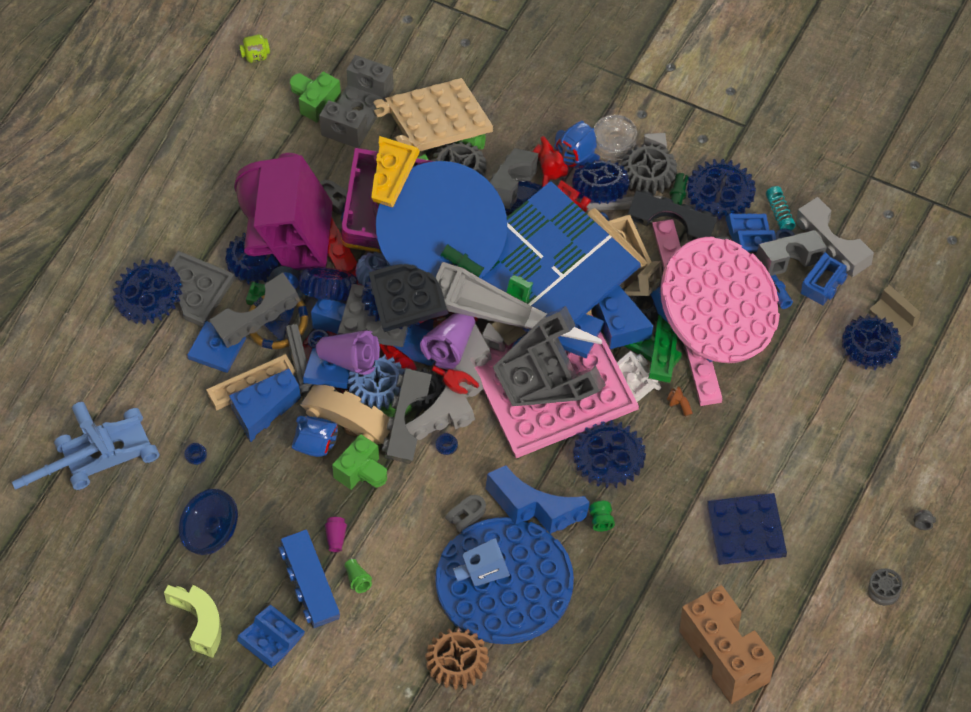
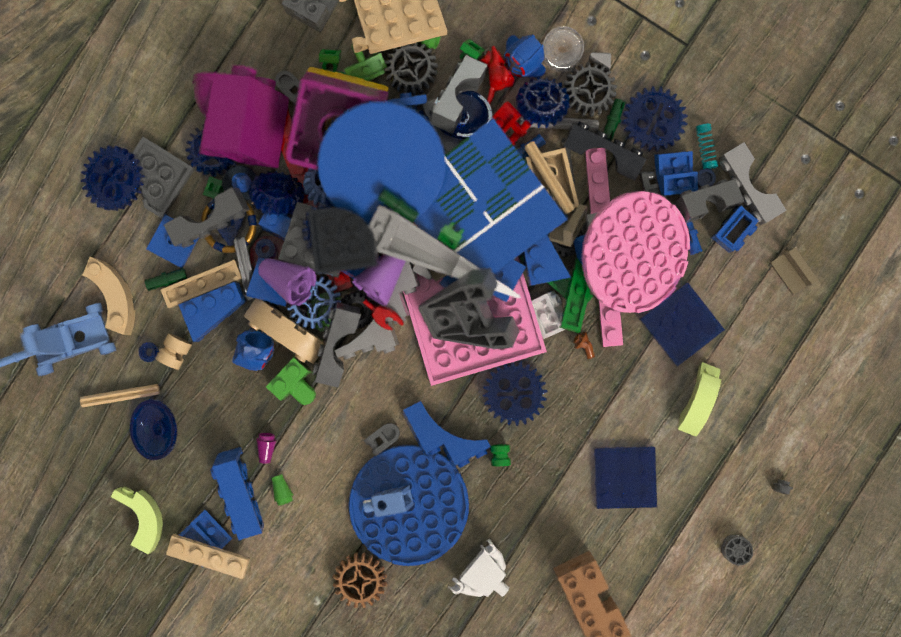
camera: 10 degrees right, 30 degrees up
yellow wing [371,136,420,207] -> none
clear blue plate [436,433,458,455] -> none
clear blue gear [842,314,901,370] -> none
none -> tan axle [80,384,160,407]
none -> tan brick [83,257,135,335]
none -> dark green pin [144,267,188,291]
none -> tan wheel [155,333,192,370]
none -> tan plate [166,534,250,579]
none -> white torso [448,539,510,597]
none -> green tile [460,39,485,60]
none -> clear blue plate [639,282,725,367]
none -> yellowish green arch [678,362,721,436]

